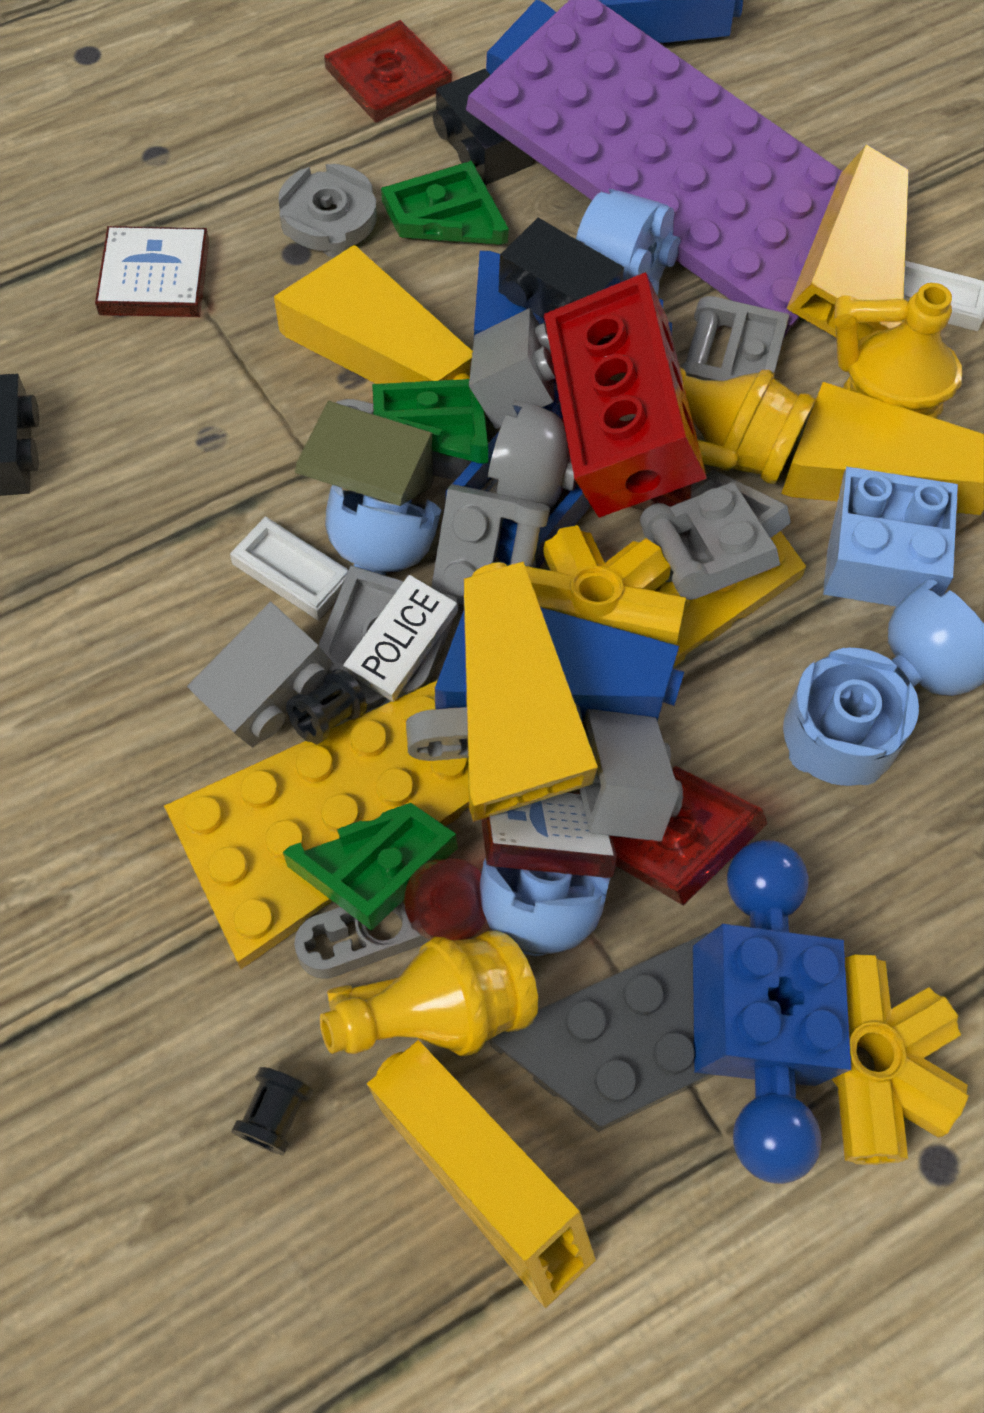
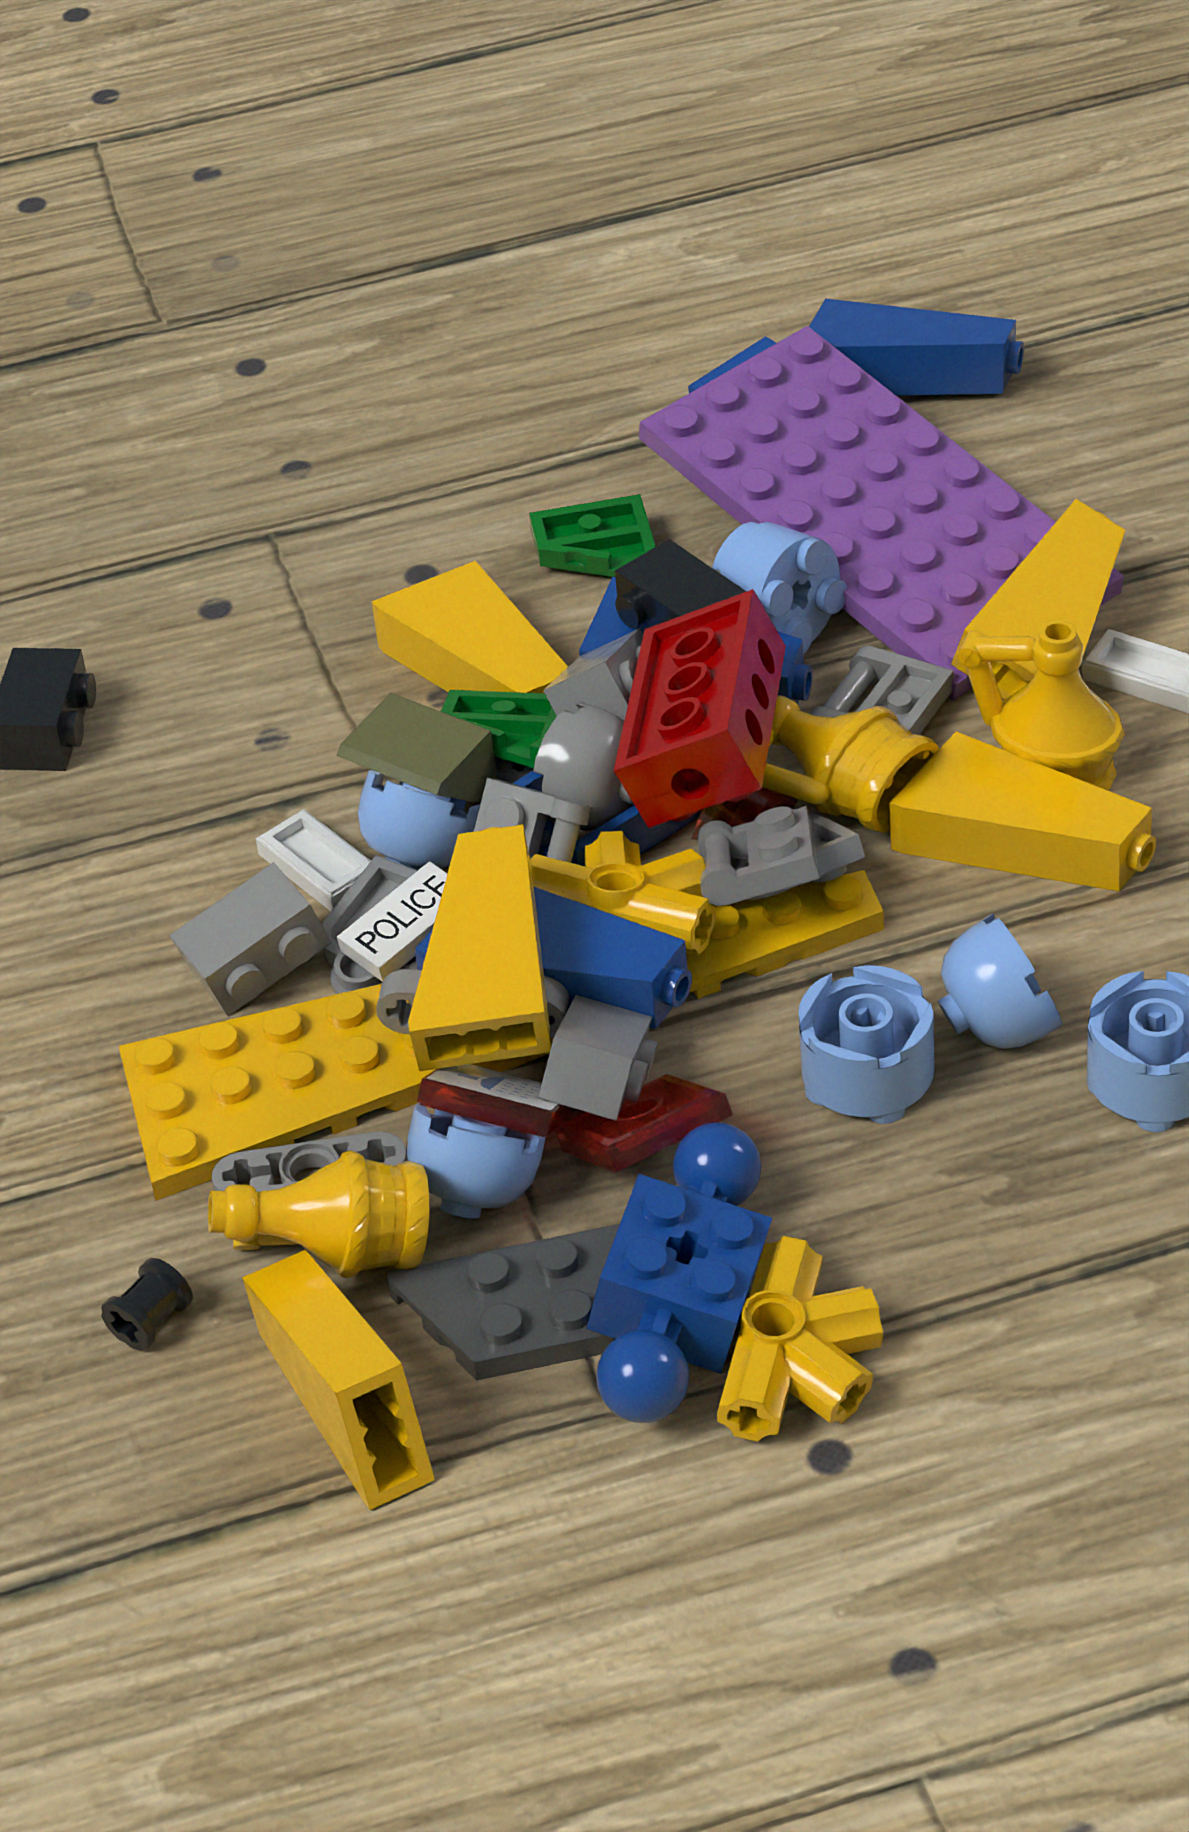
camera: 20 degrees right, 20 degrees down
white tile [95,226,209,317] -> none
light grey plate [279,164,377,257] -> none
green wing [283,803,458,931] -> none
black bush [286,669,367,745] -> none
clear red tile [324,20,452,123] -> none
clear red wheel [404,858,486,941] -> none
black brick [433,68,533,185] -> none
light blue slope [823,466,958,607] -> none

